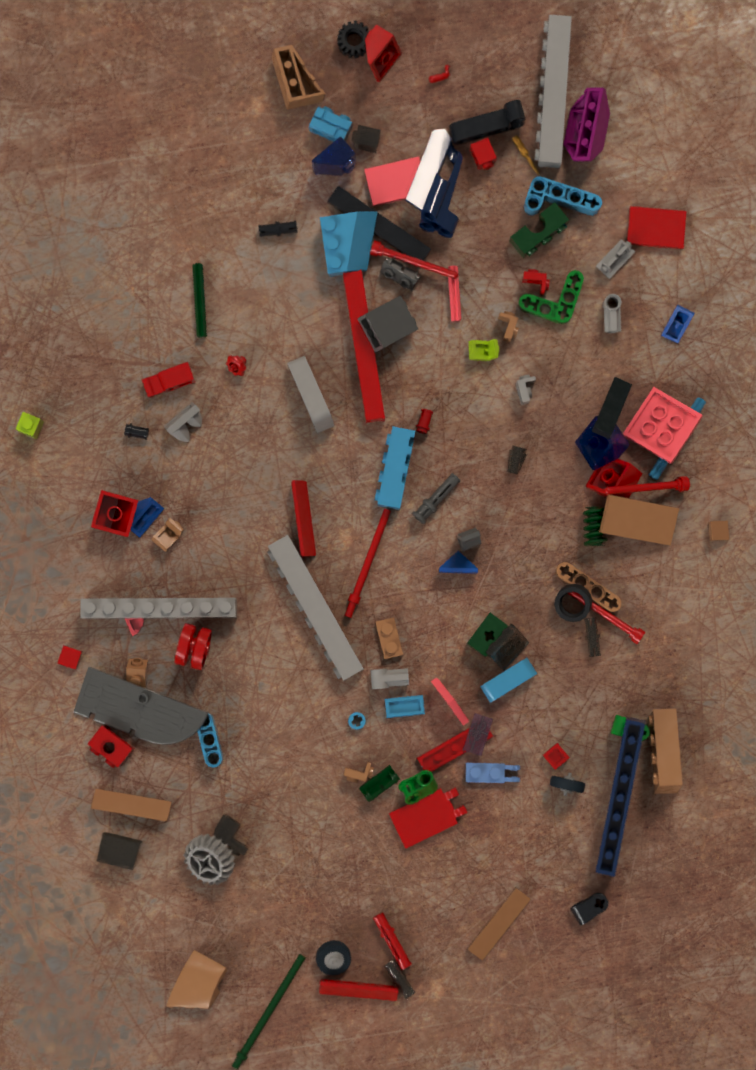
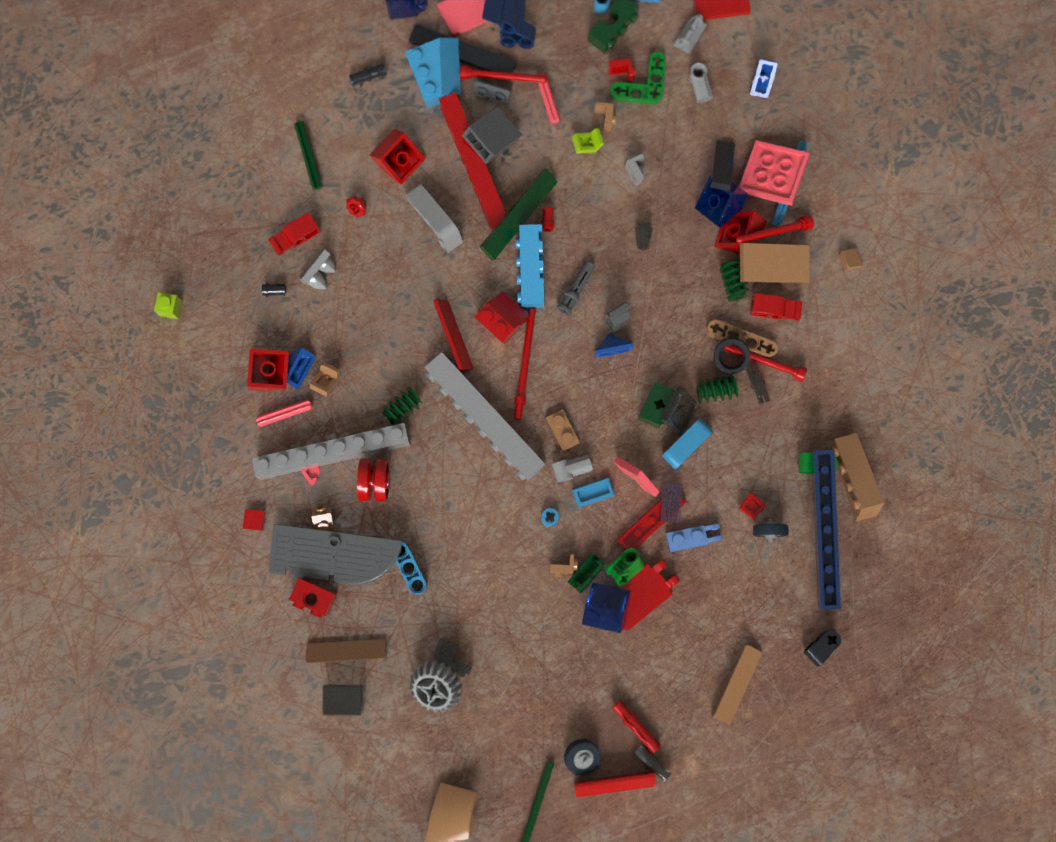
camera: 15 degrees left, 5 degrees down
none -> coral axle [256,399,312,427]
none -> red slope [369,129,425,185]
none -> dark green piece [382,387,424,426]
none -> red slope [475,291,530,344]
none -> dark green tile [479,168,558,261]
none -> clear blue slope [582,582,631,633]
none -> dark green piece [696,375,738,404]
none -> red piece [750,293,803,321]

